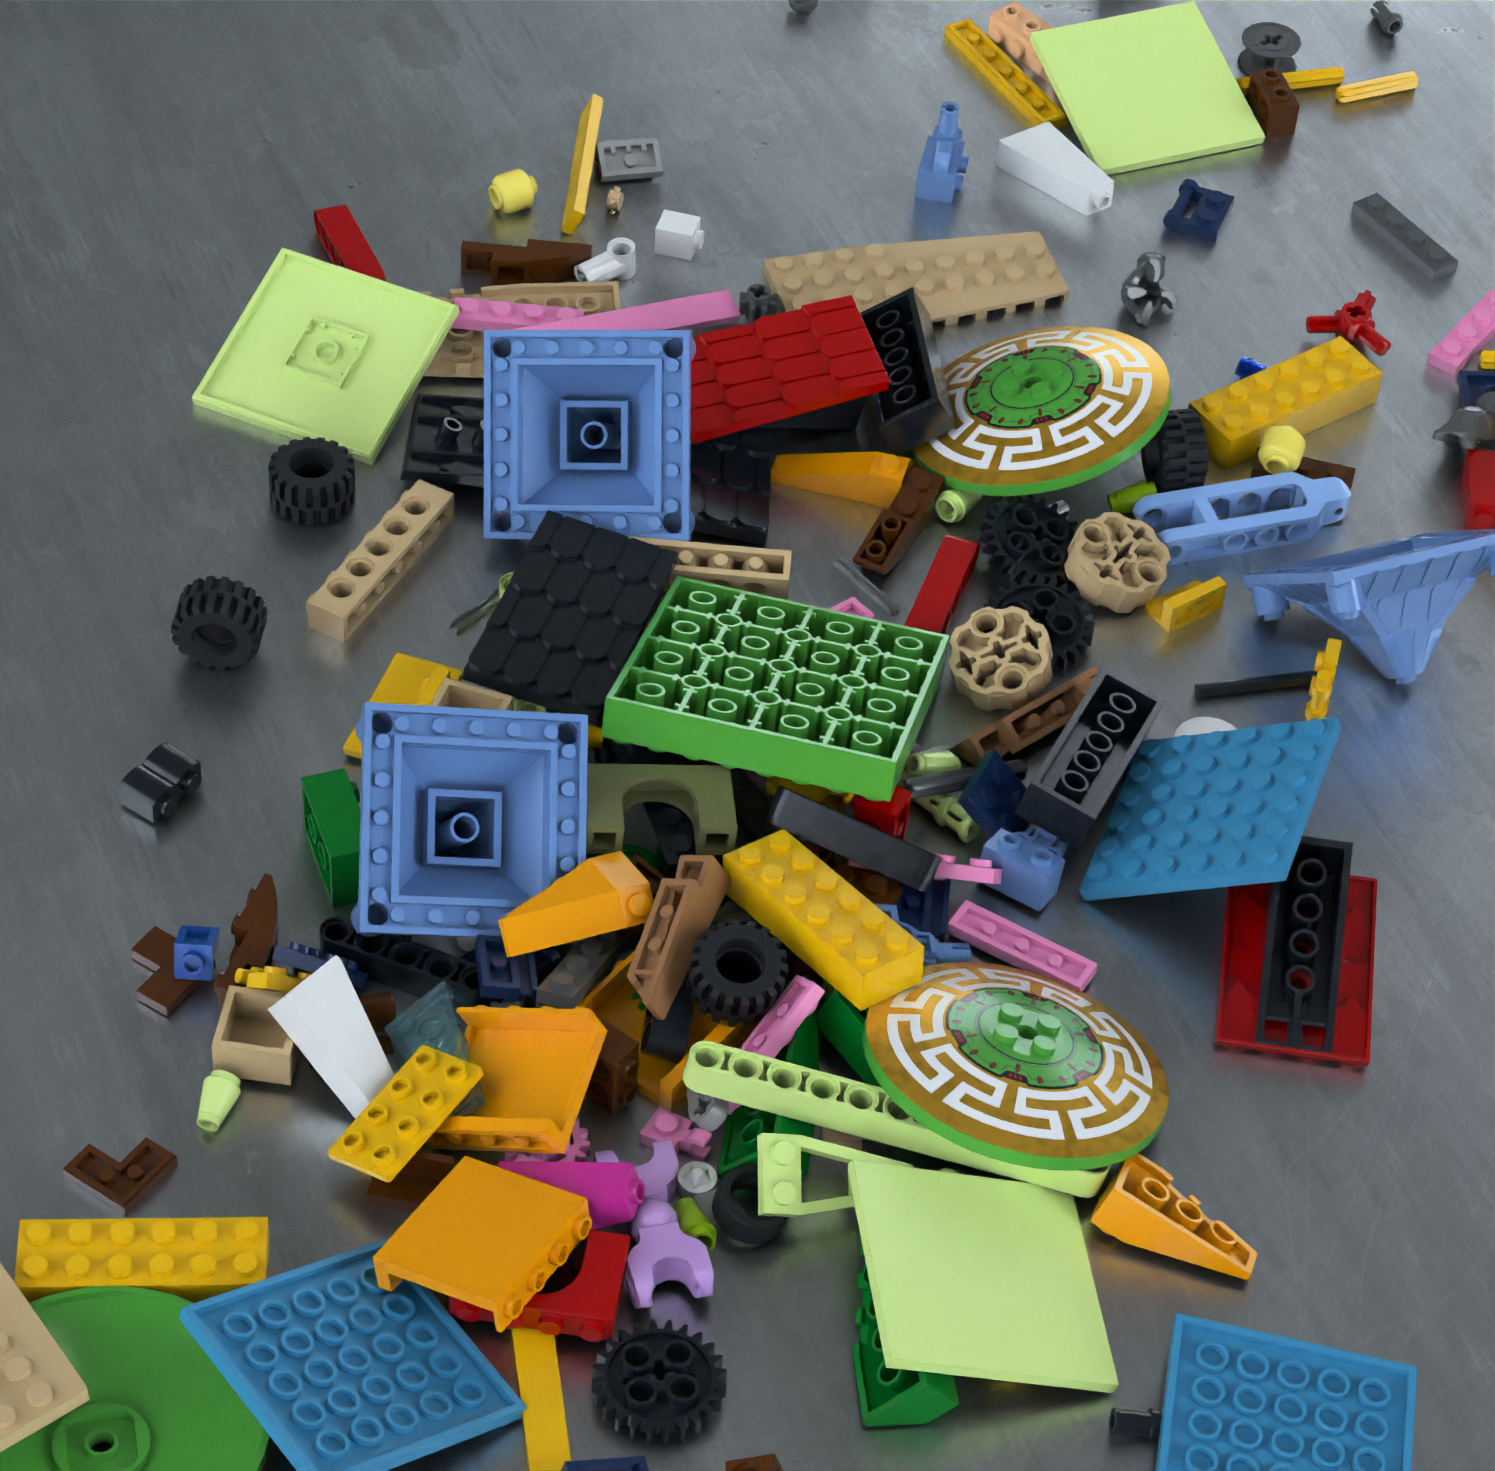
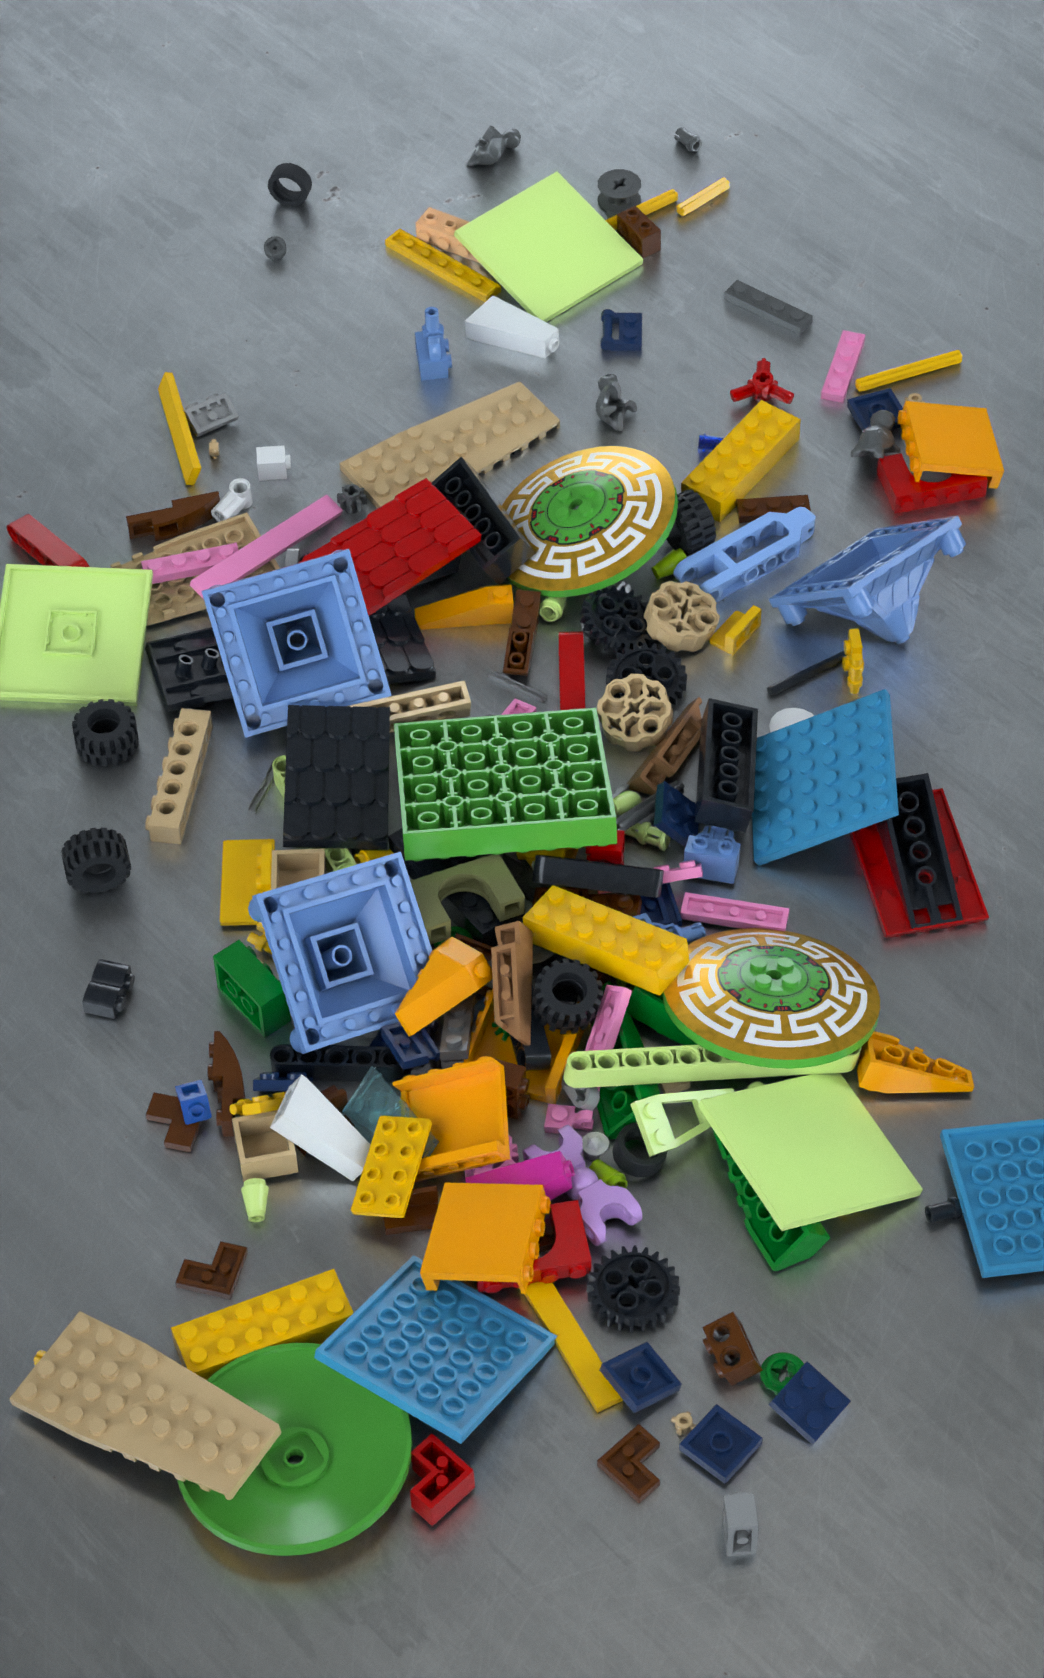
camera: 15 degrees left, 5 degrees up
light yellow head [488,168,538,214] -> none
light yellow head [1258,425,1306,474] -> none

